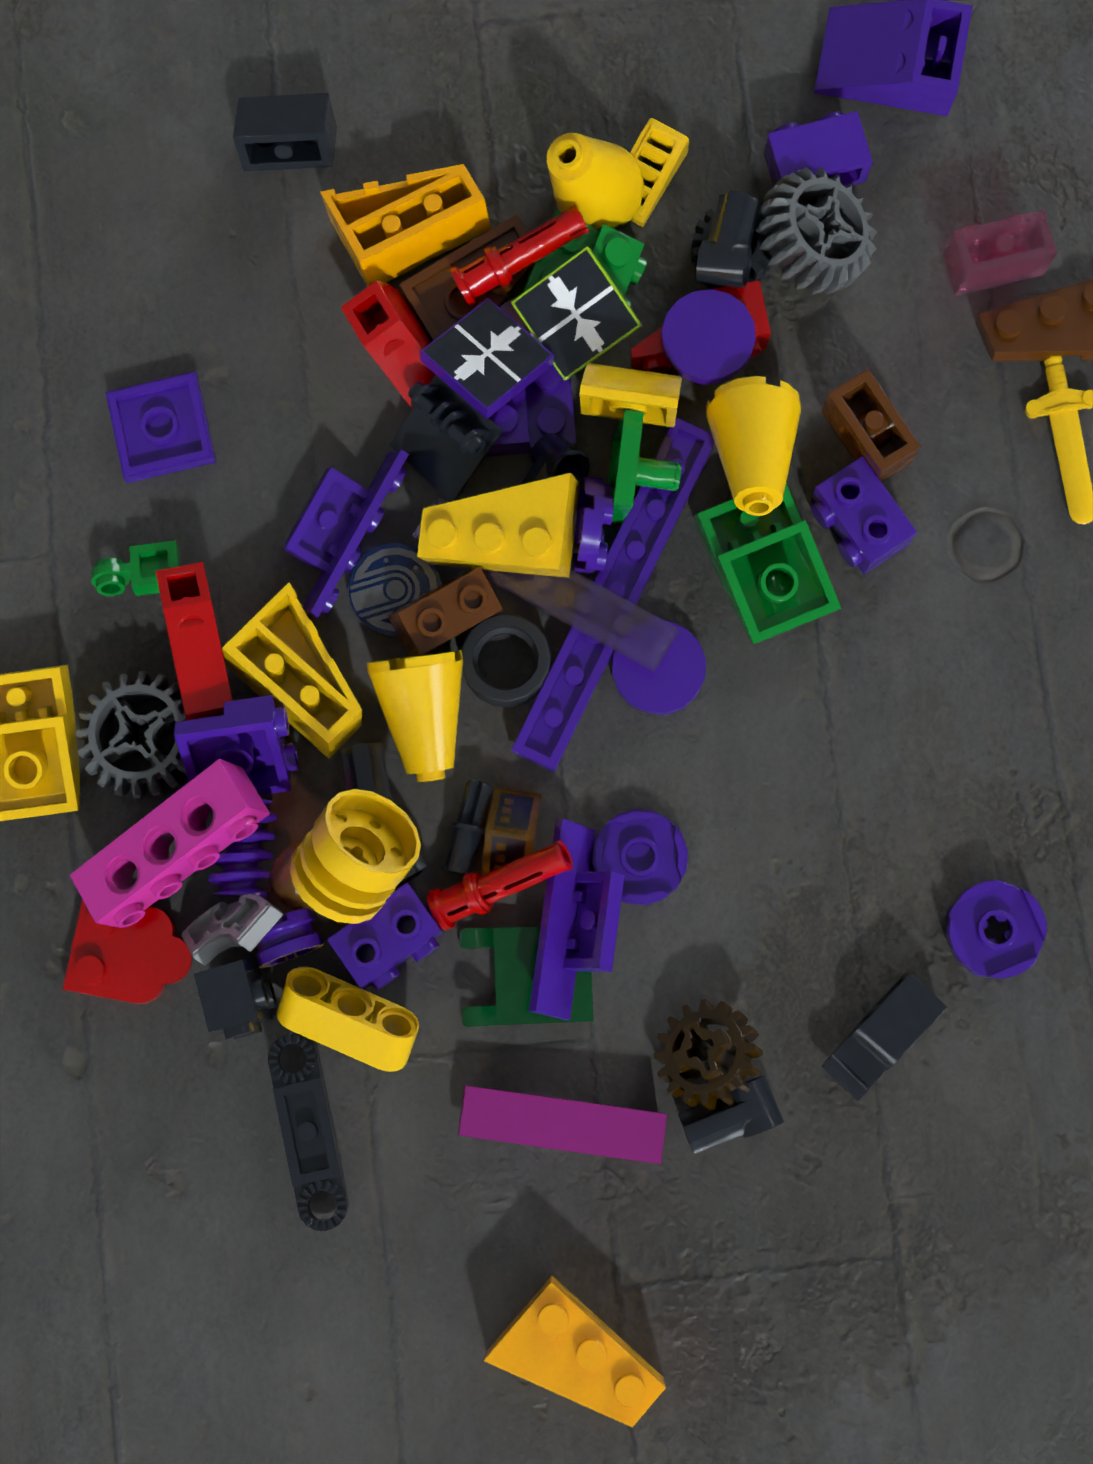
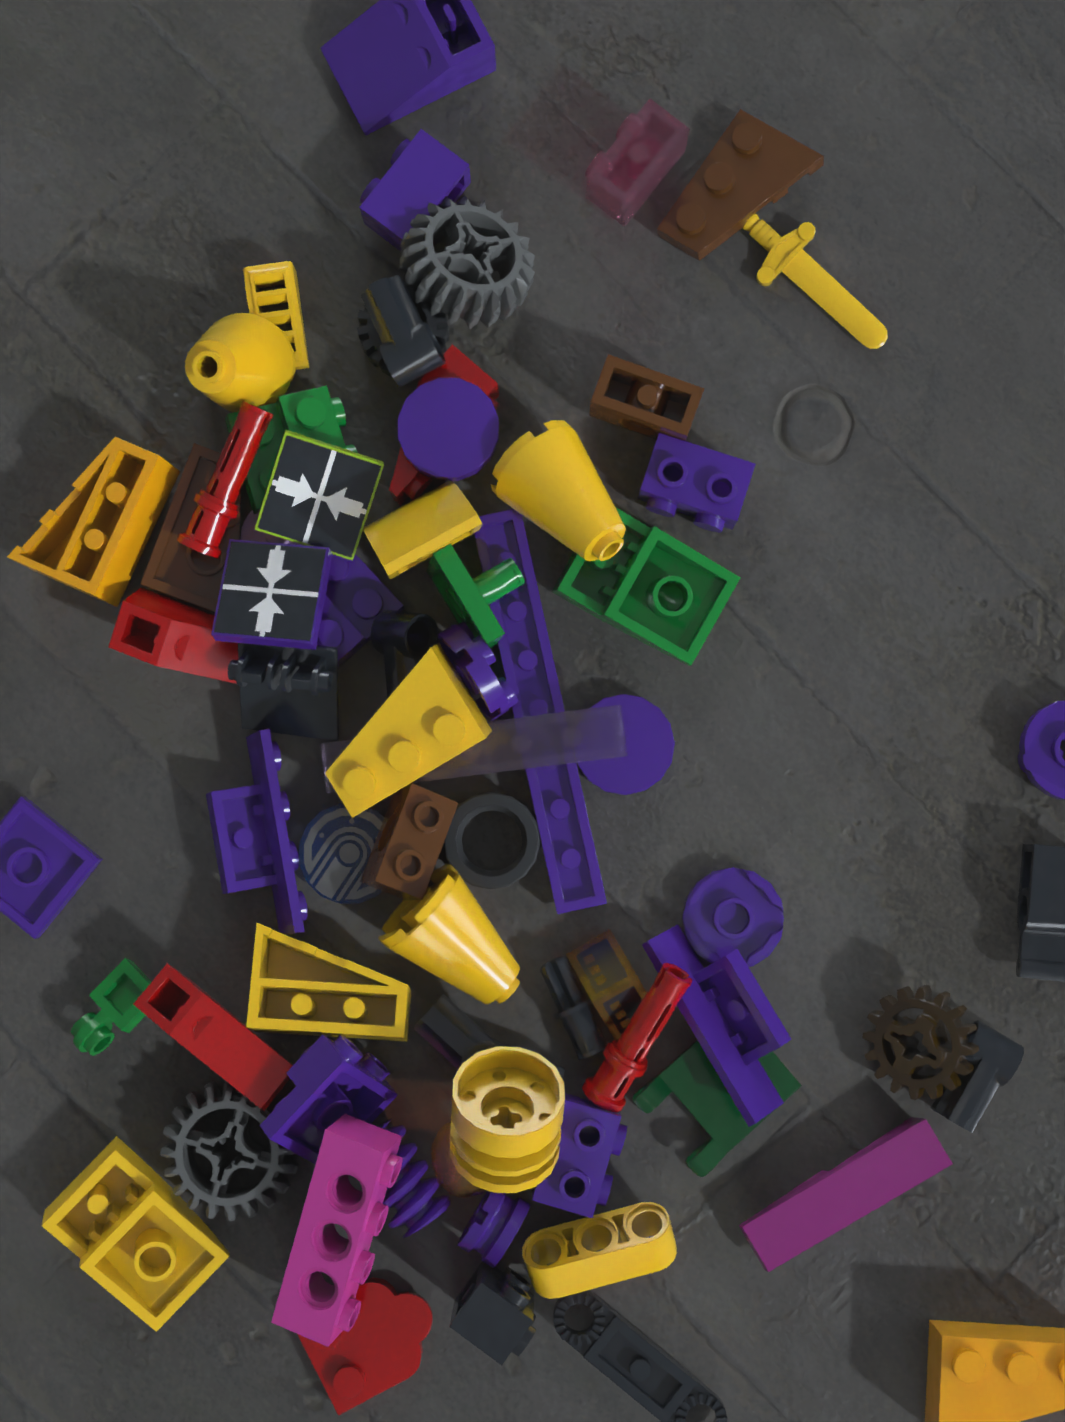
camera: 40 degrees left, 5 degrees up
light grey tile [181,894,283,966] -> none

